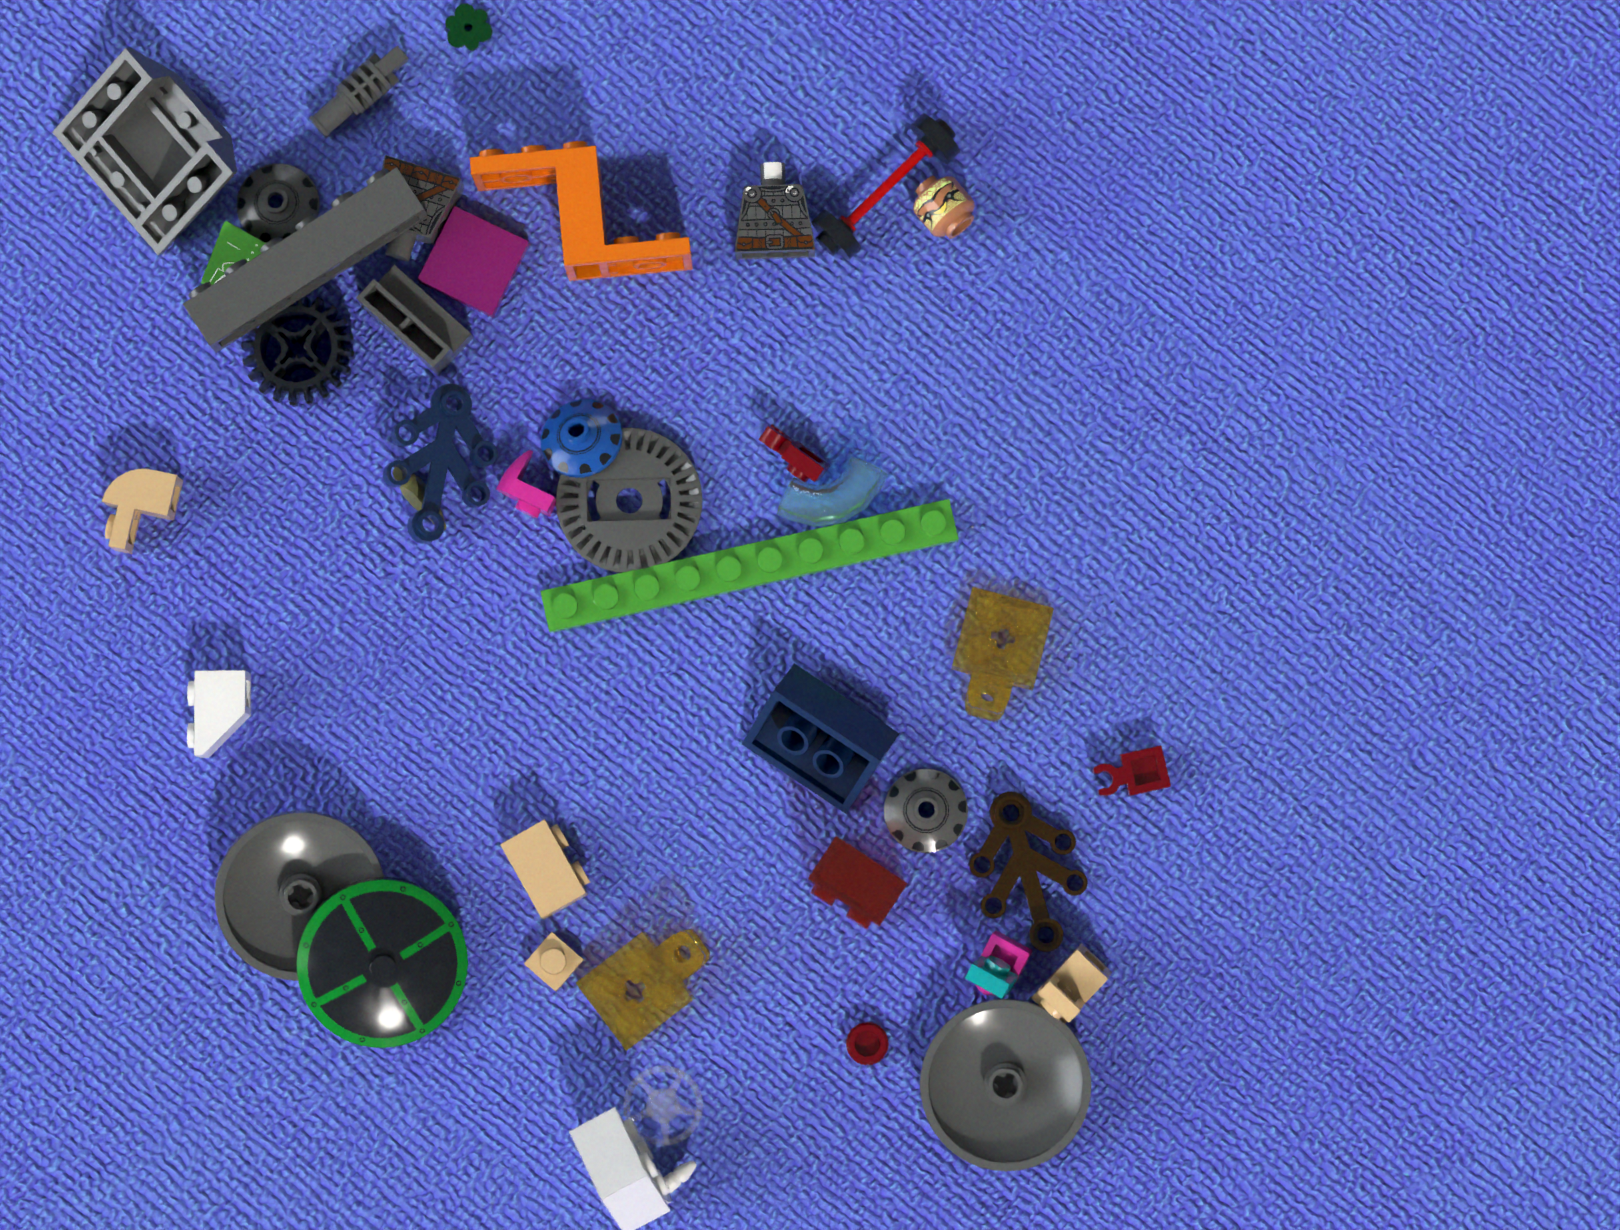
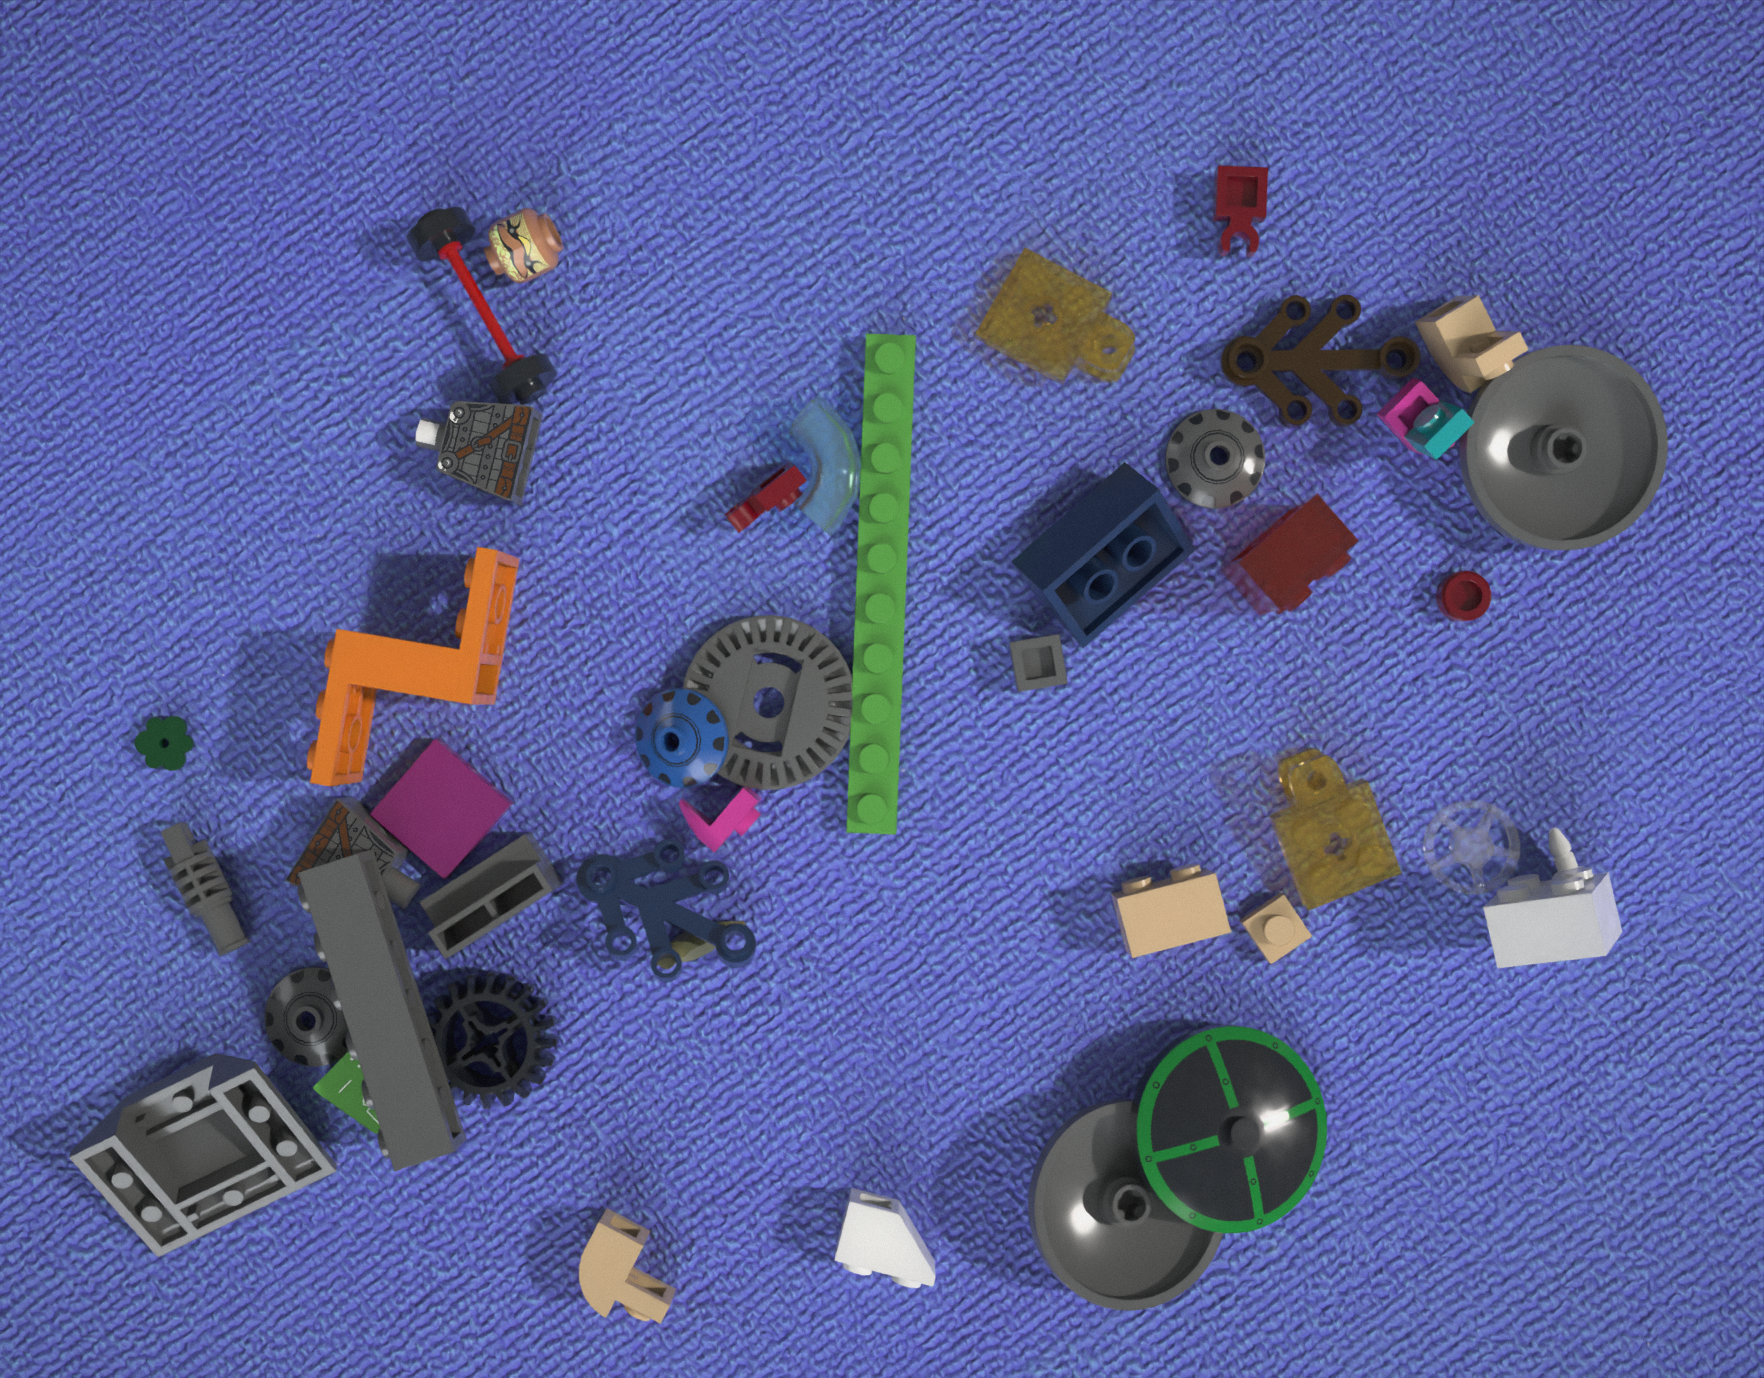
camera: 75 degrees left, 5 degrees up
none -> dark grey plate [1009,634,1068,692]

